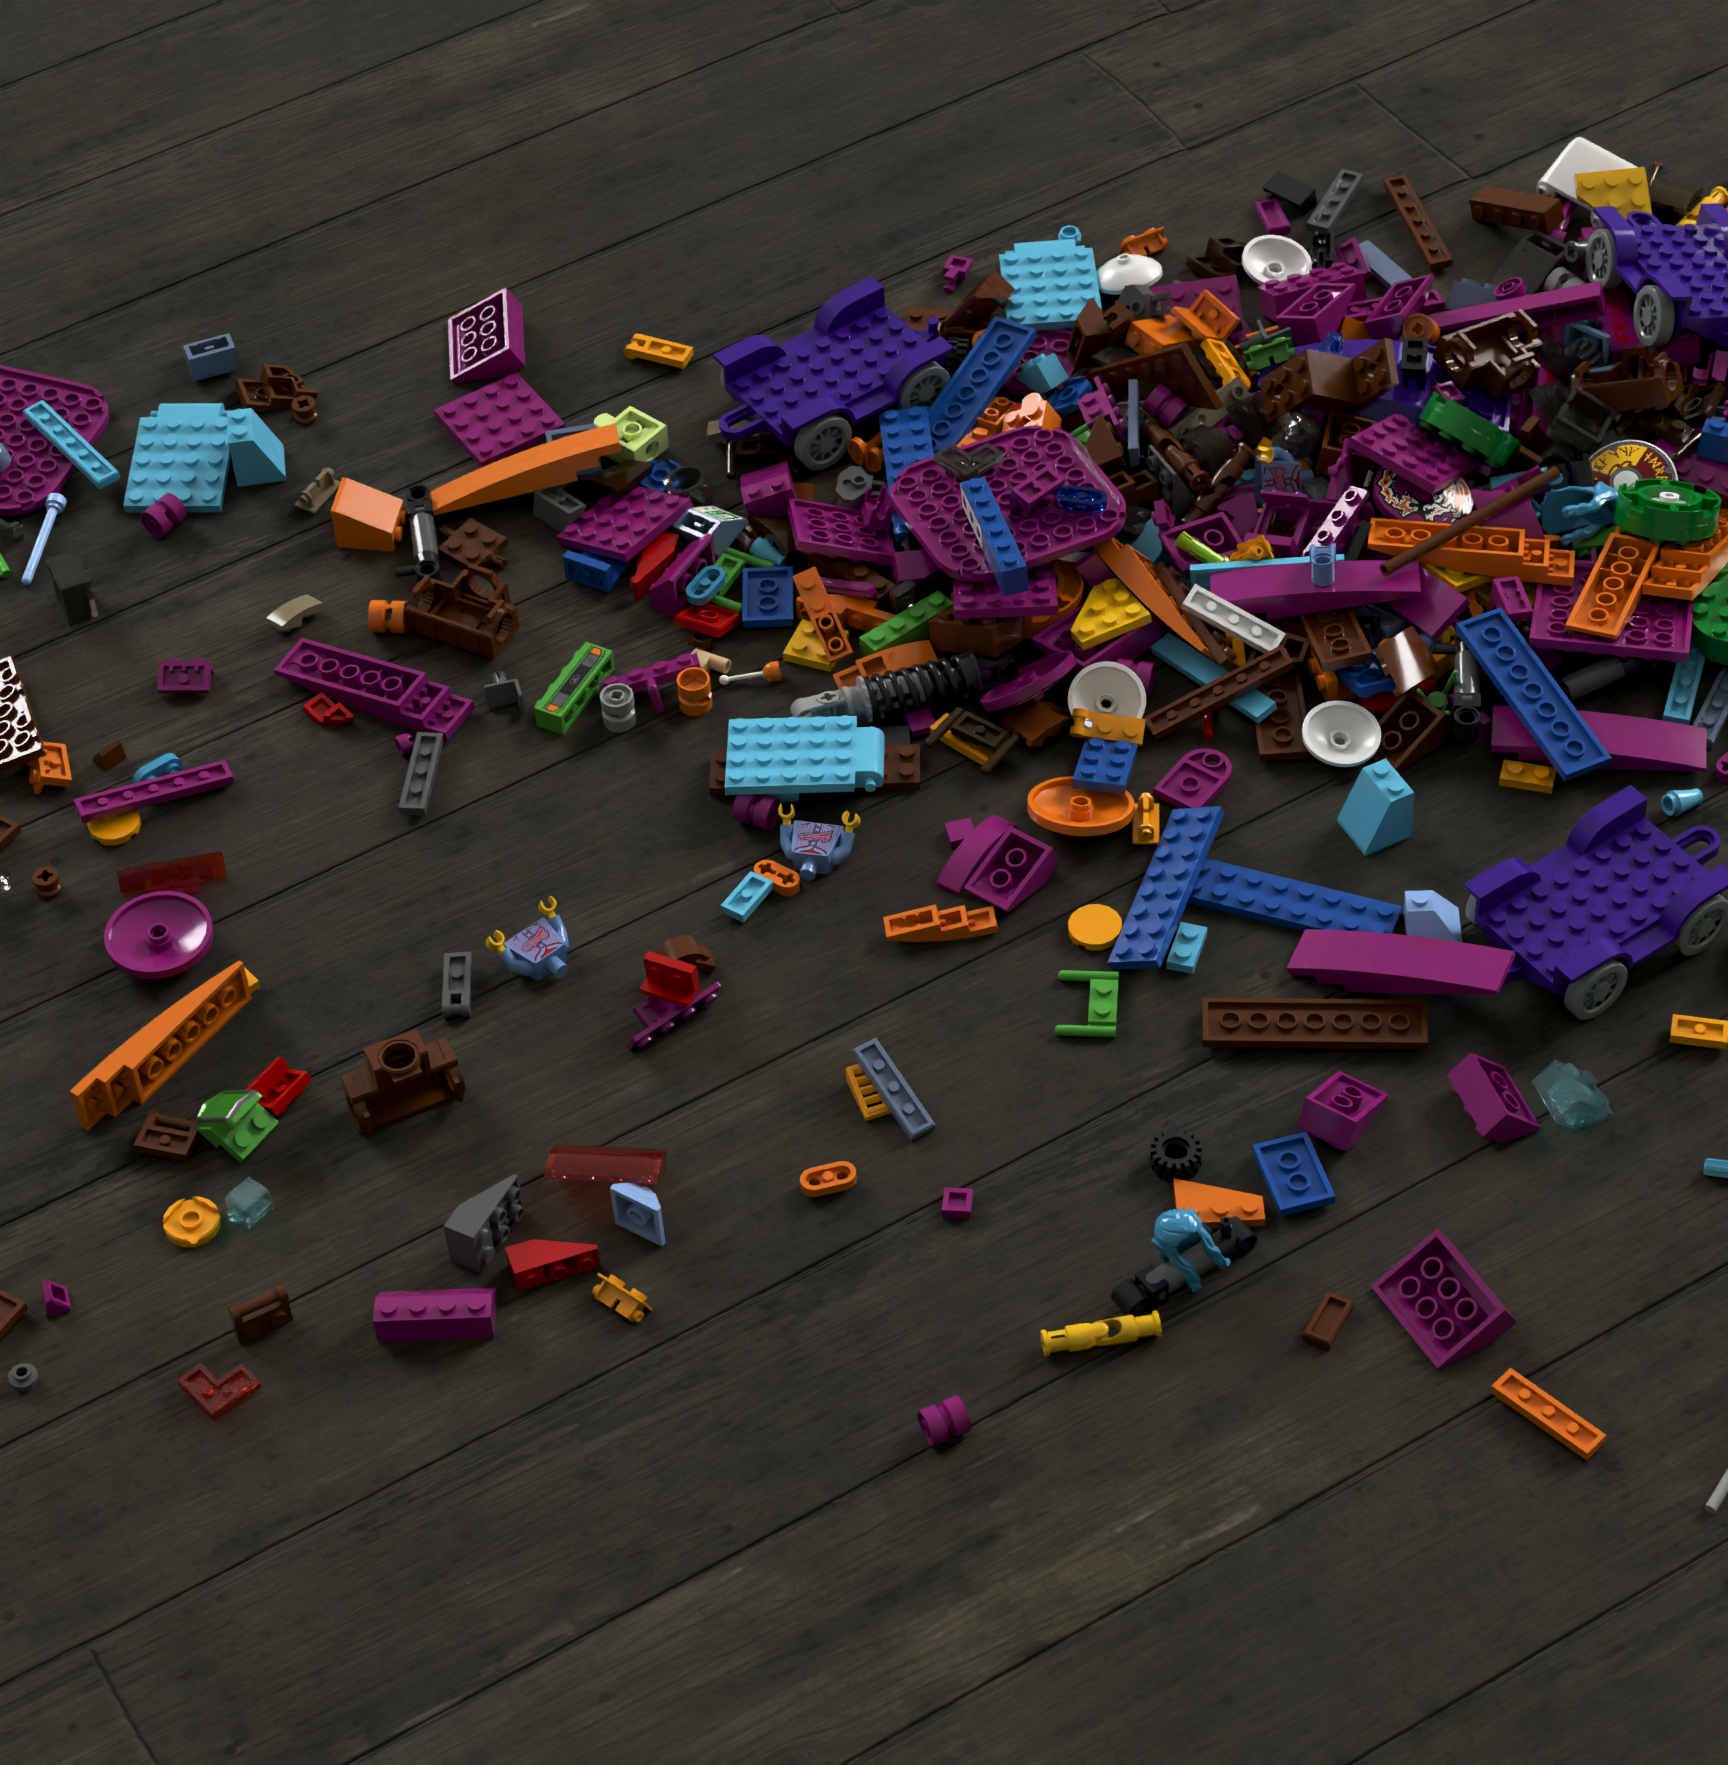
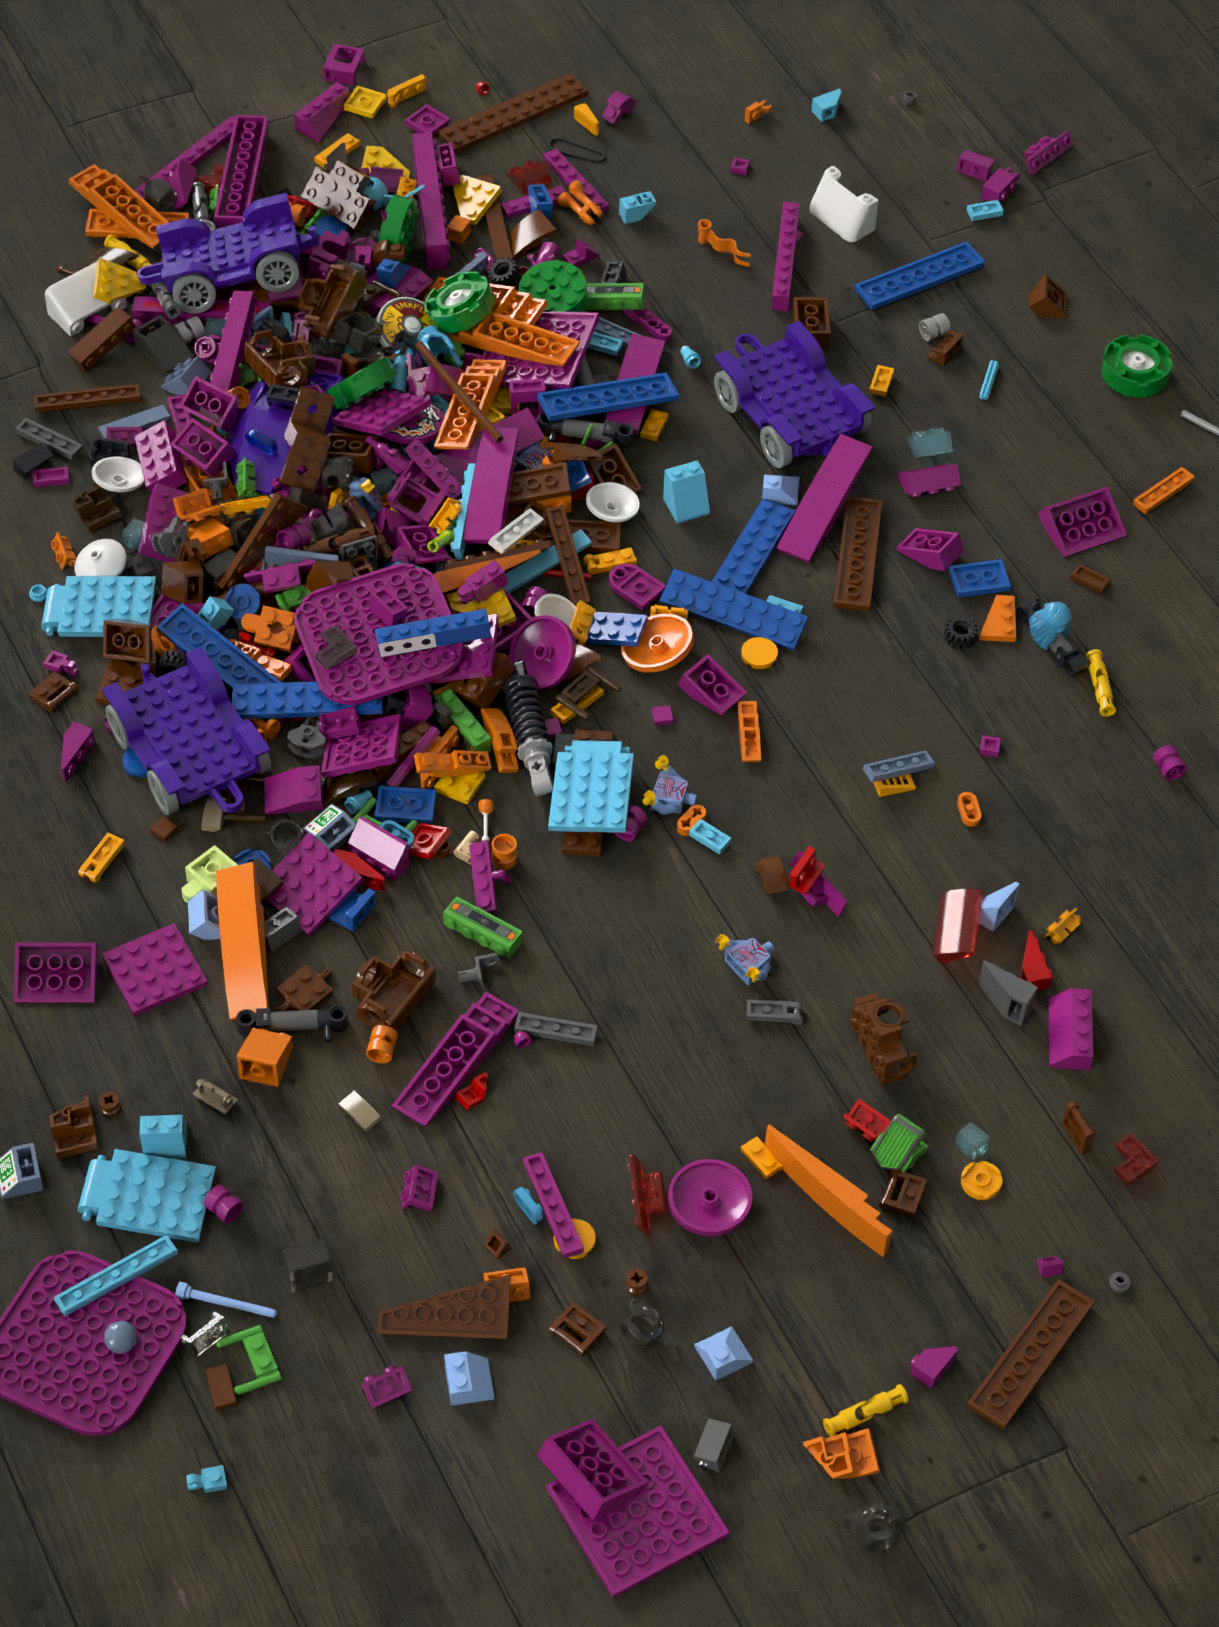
camera: 90 degrees left, 5 degrees up
light grey wheel [600,683,637,732] -> none
magenta slope [936,815,1017,896] -> none
bright green plate [1054,970,1119,1038] -> none
clear blue plate [1057,485,1108,513] -> none
medium blue piece [1310,543,1336,587] -> none
pearl dark grey tile [1344,520,1372,561] -> none
none -> reddish brown plate [28,671,79,713]
none -> magenta slope [61,721,96,781]
none -> reddish brown tile [150,817,178,842]
none -> magenta hinge [457,560,508,604]
none -> light orange plate [583,547,637,575]

